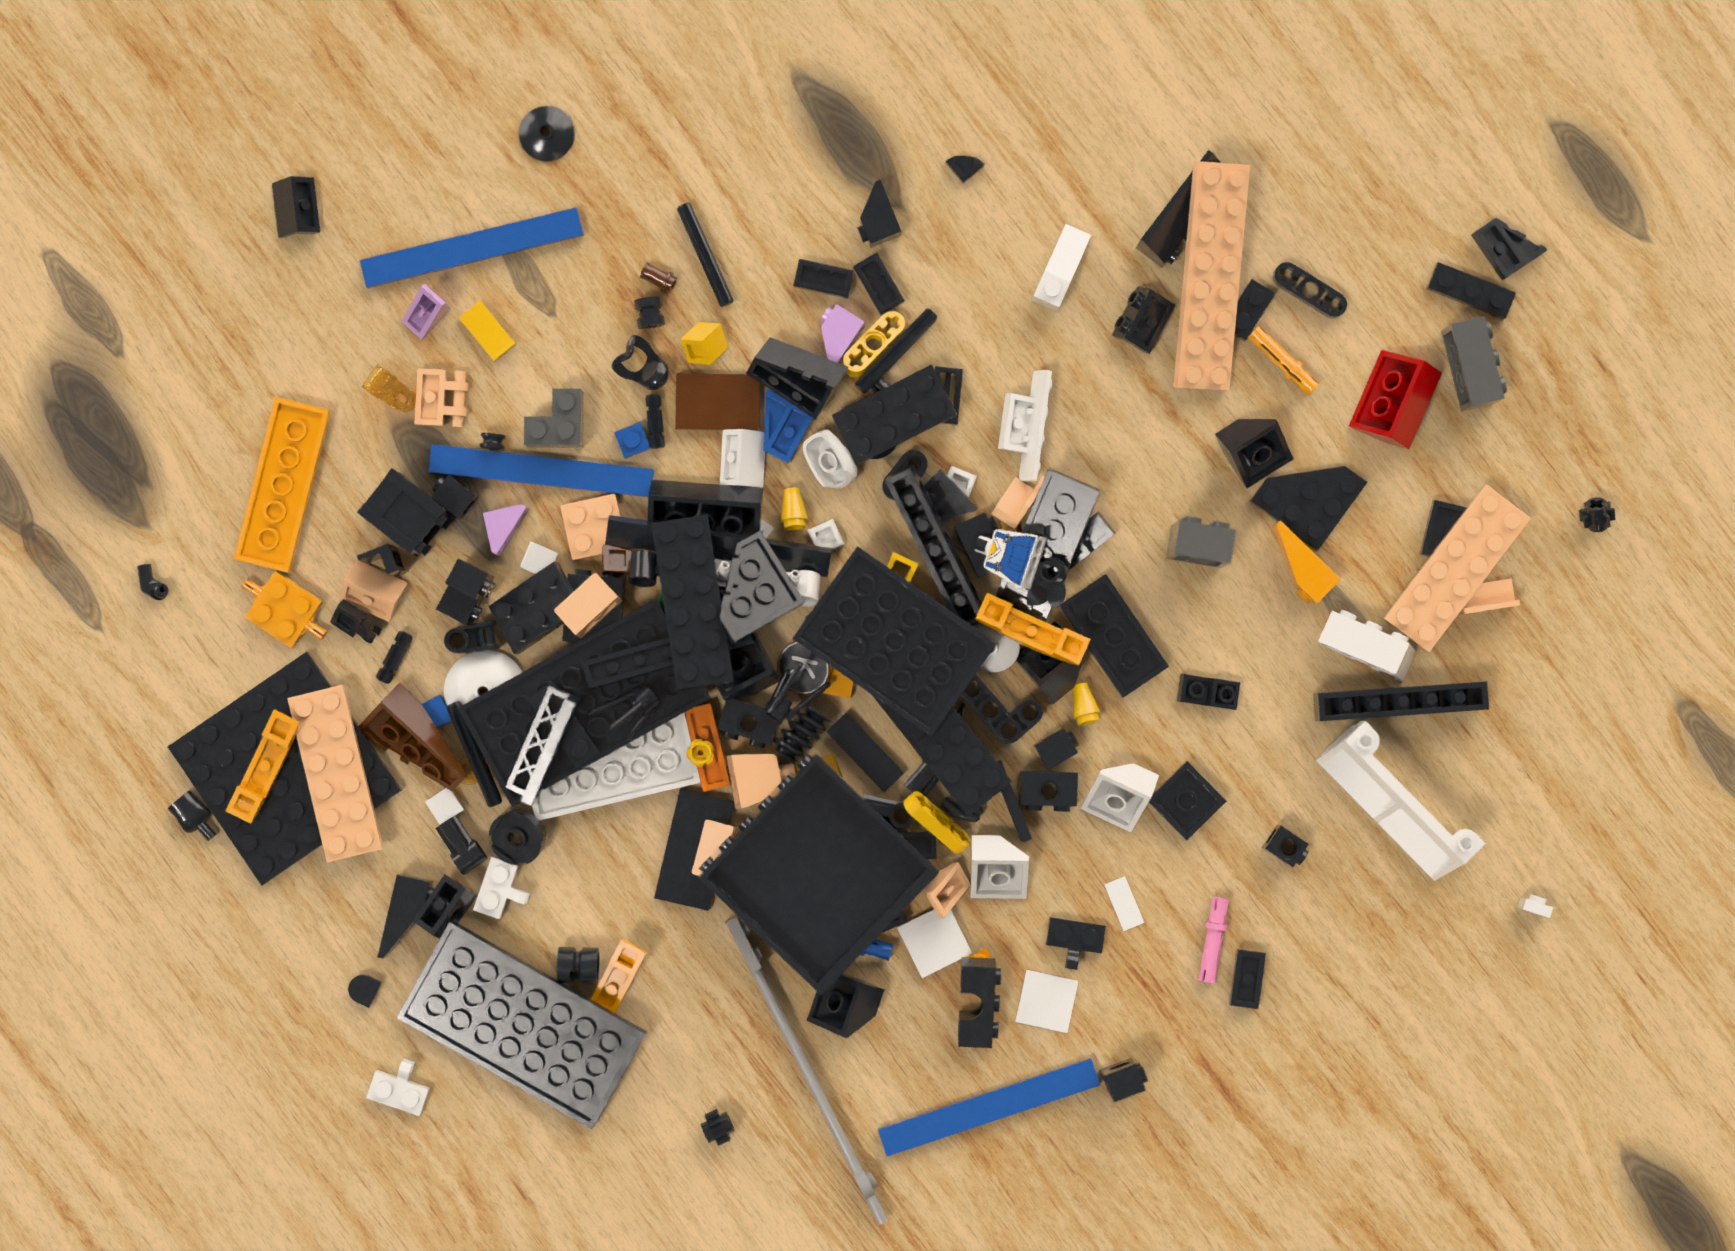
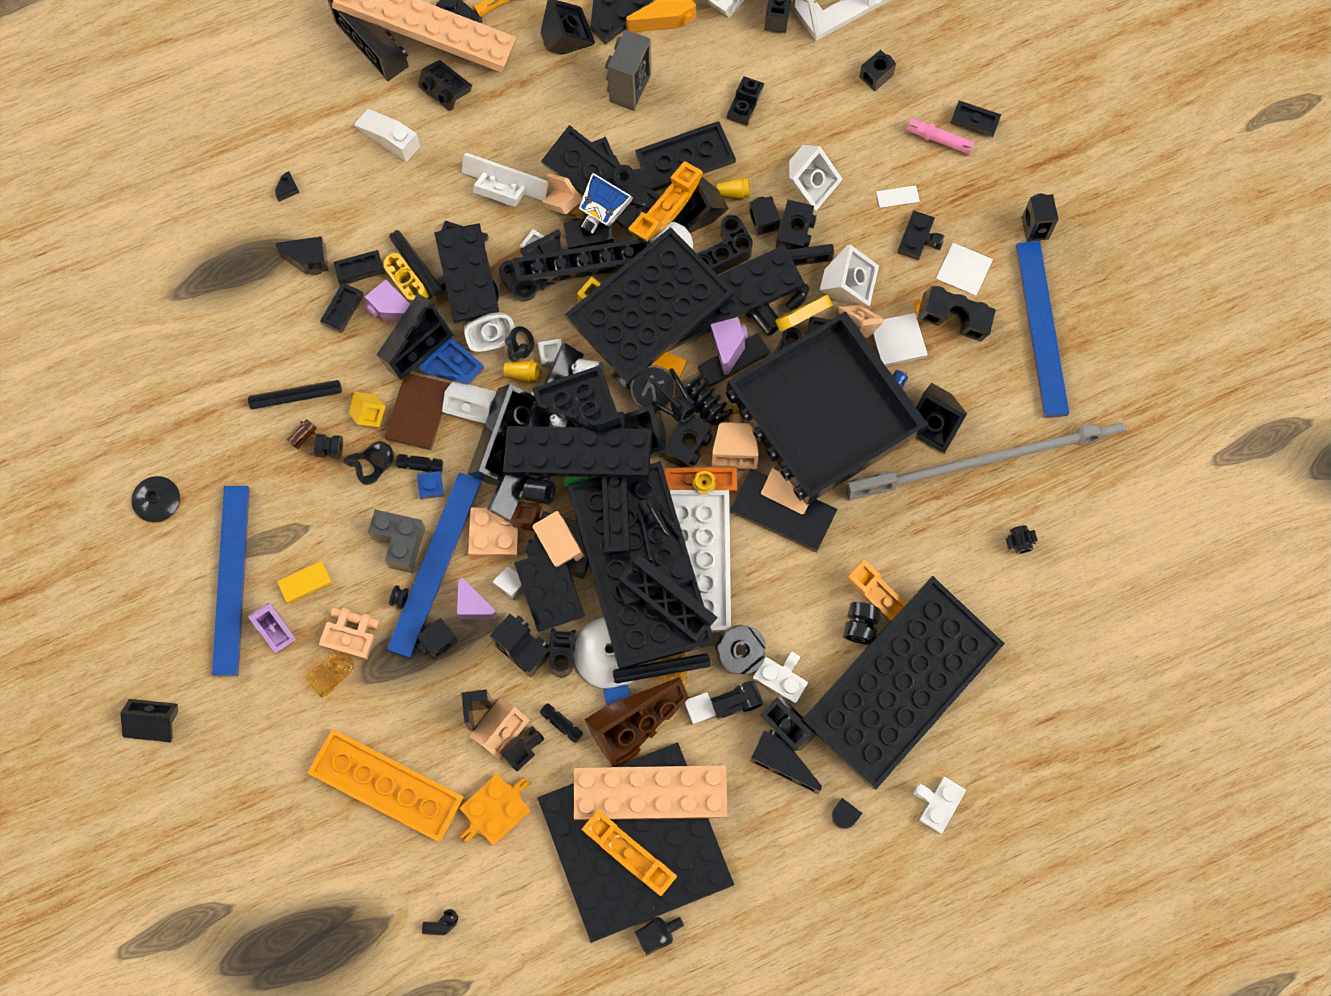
camera: 75 degrees left, 15 degrees down
black container [357,468,453,557] -> none
black plate [1149,761,1227,840] -> none
none -> black piece [505,326,535,362]
none -> lavender slope [711,317,748,375]

